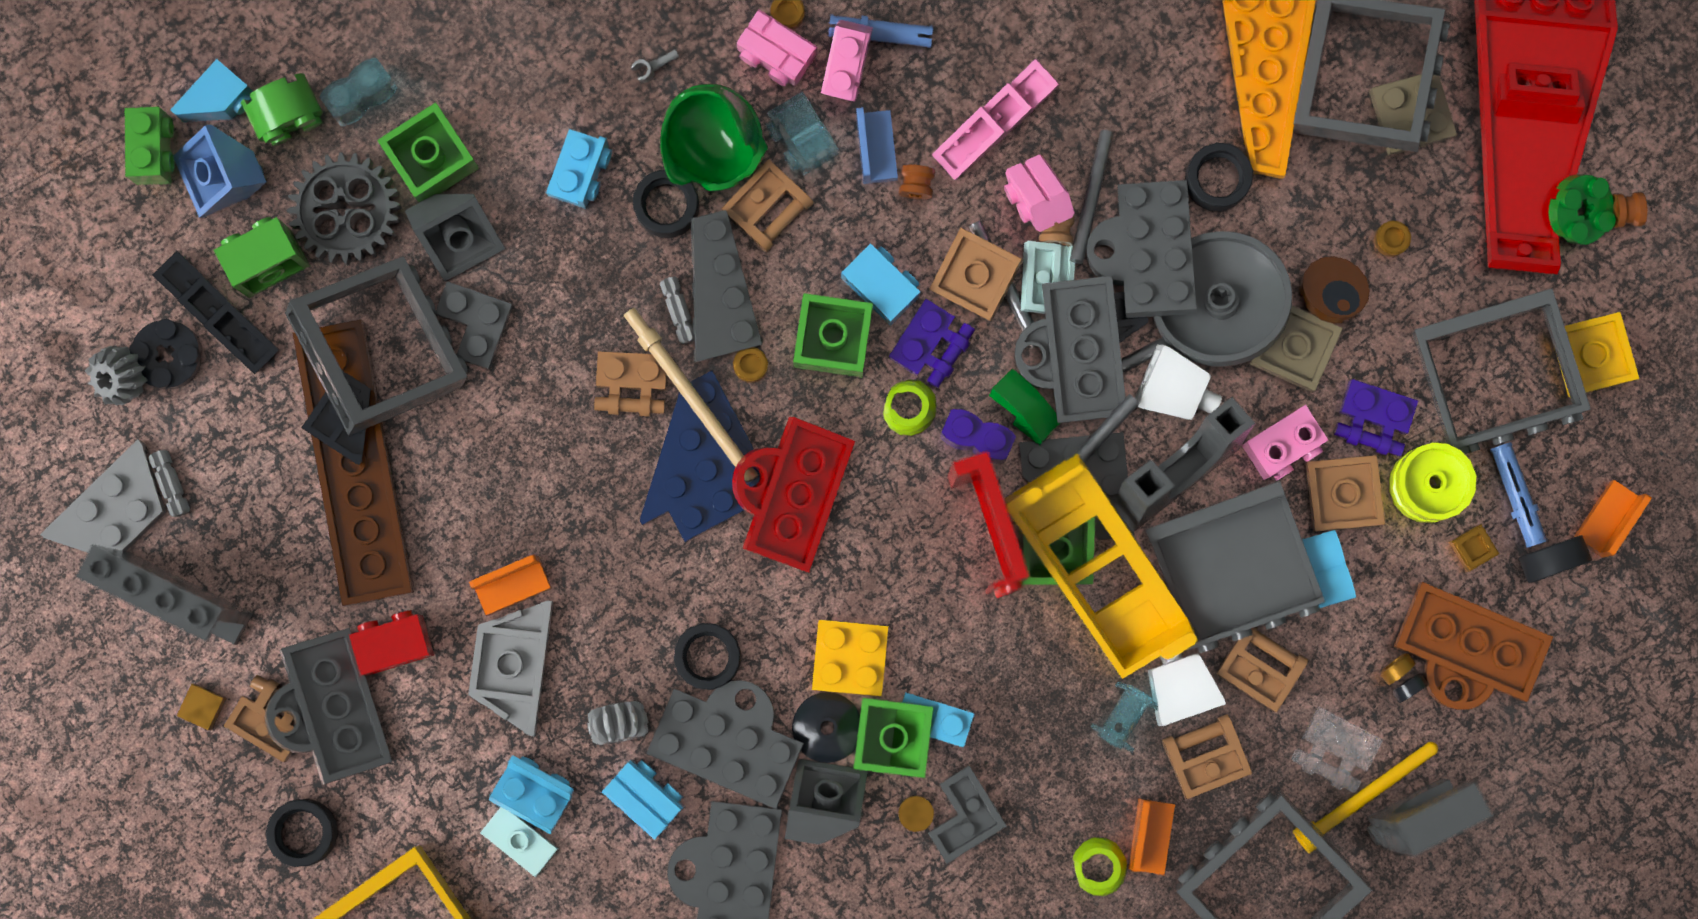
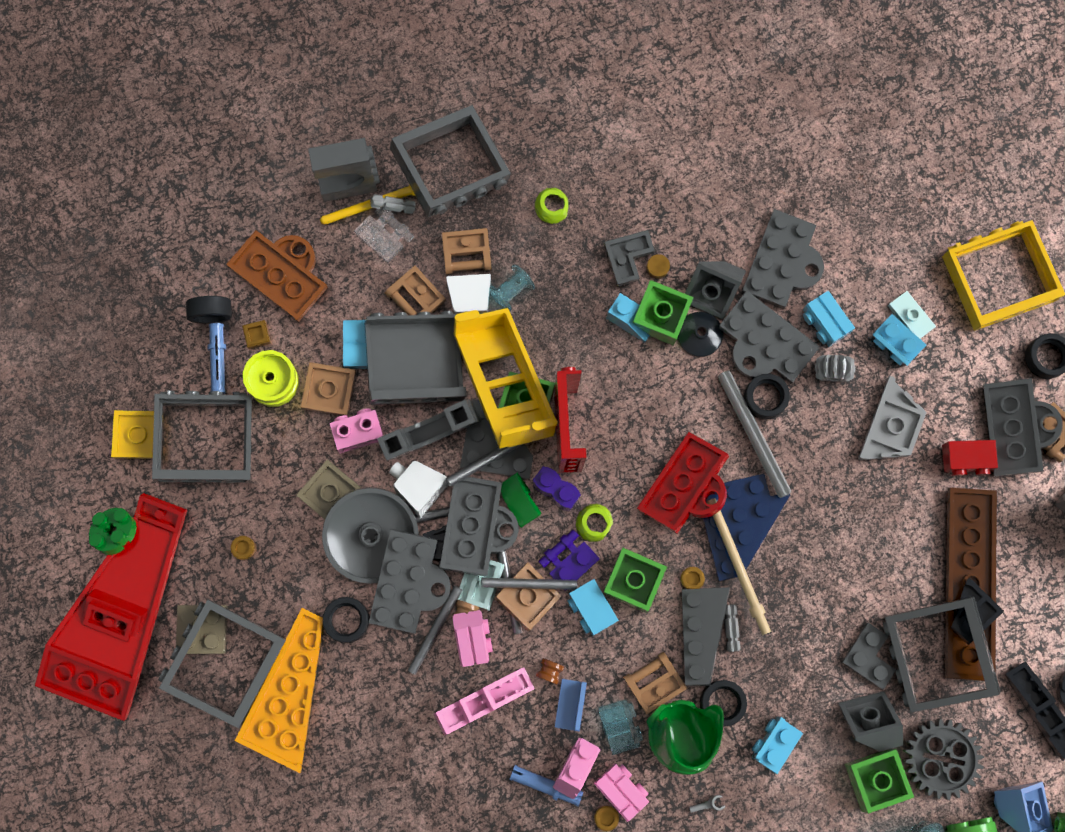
camera: 170 degrees left, 5 degrees down
bright green brick [214,217,310,298] -> none
orange panel [469,554,552,616] -> none
medium nougat plate [594,351,667,417] -> none
yellow plate [812,620,888,697] -> none
orange panel [1128,799,1175,875] -> none
reddish brown tile [1299,256,1370,324] -> none
dark purple plate [1333,379,1418,457] -> none
pearl gold tile [1380,653,1416,685] -> none
black tile [1392,673,1429,703] -> none
orange panel [1573,480,1652,558] -> none
dark orange wheel [1612,192,1648,228] -> none
none -> light grey axle [370,194,415,214]
none -> flat silver bar [481,578,577,590]
none -> light grey axle [718,371,791,498]

